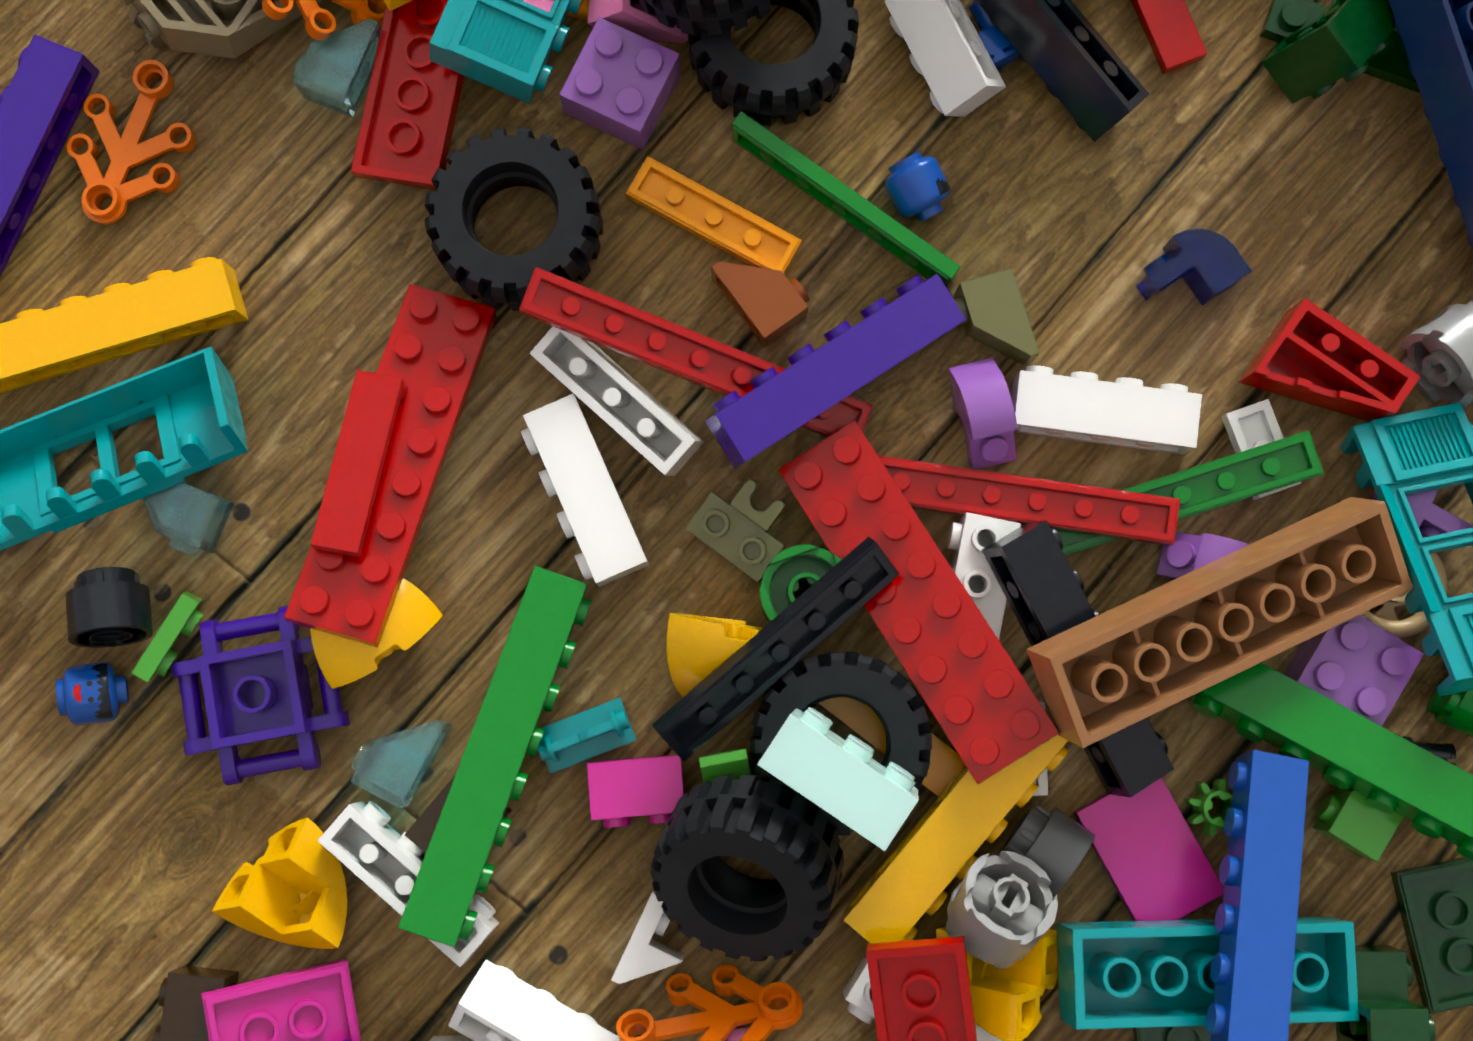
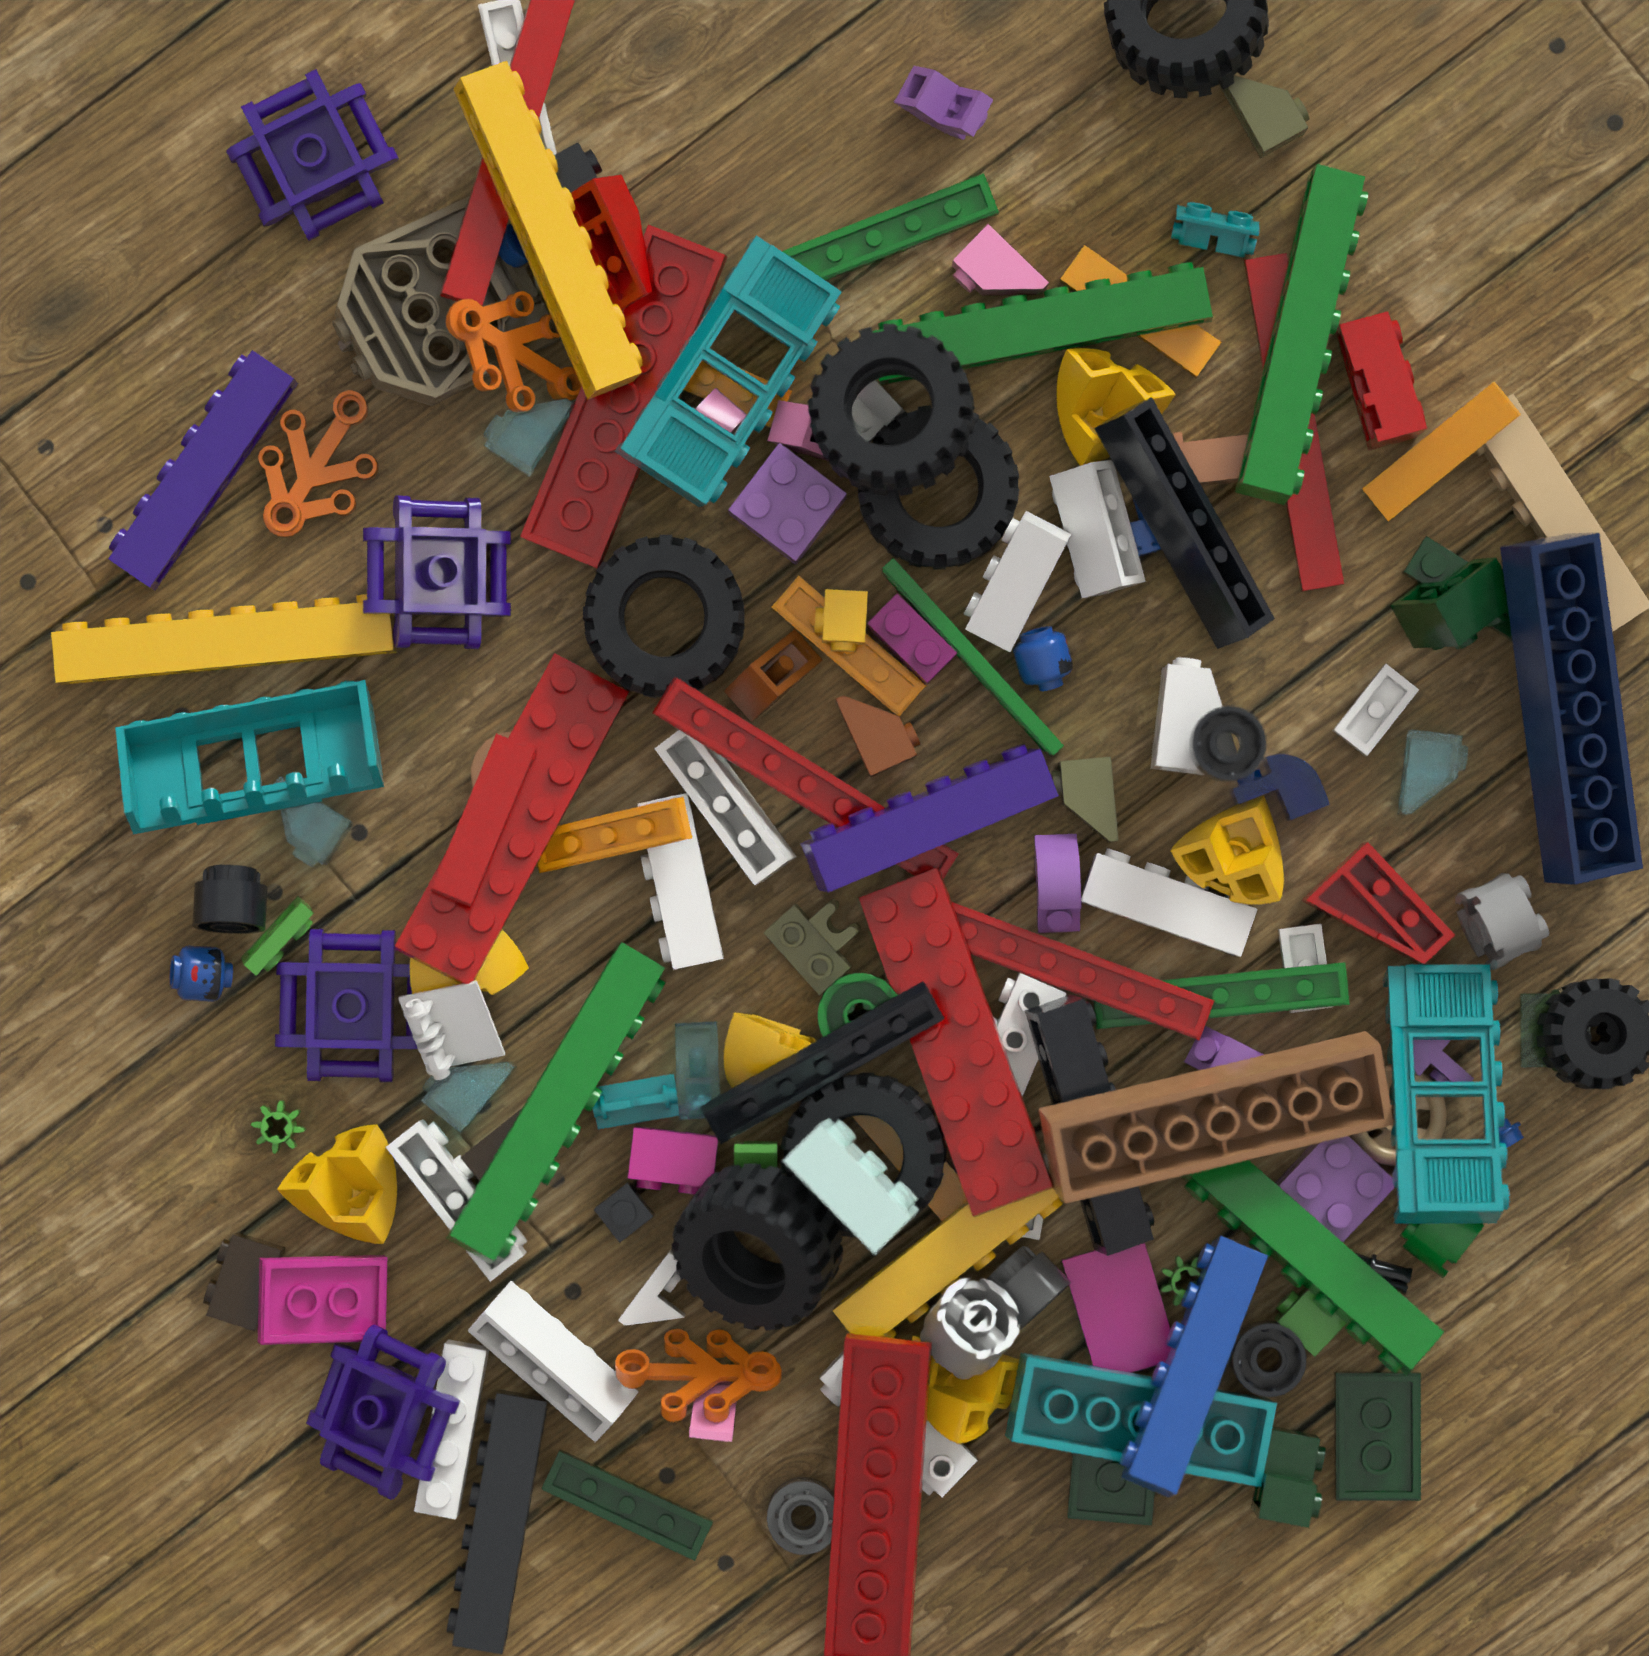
camera: 10 degrees right, 5 degrees up
none -> bright green gear [251,1100,306,1154]
none -> dark purple brick [363,495,511,649]
none -> white hinge [398,981,505,1080]
none -> light orange tile [538,797,692,873]
none -> black brick [594,1181,655,1243]
none -> clear light blue slope [675,1021,721,1120]
none -> dark orange slope [724,629,823,722]
none -> yellow brick [814,589,868,652]
none -> magenta brick [867,594,957,686]
none -> white brick [964,511,1071,652]
none -> white slope [1150,657,1237,775]
none -> yellow brick [1170,795,1284,904]
none -> black piece [1189,706,1267,782]
none -> black piece [1230,1320,1306,1397]
none -> white plate [1332,664,1419,757]
none -> clear light blue slope [1397,729,1468,816]

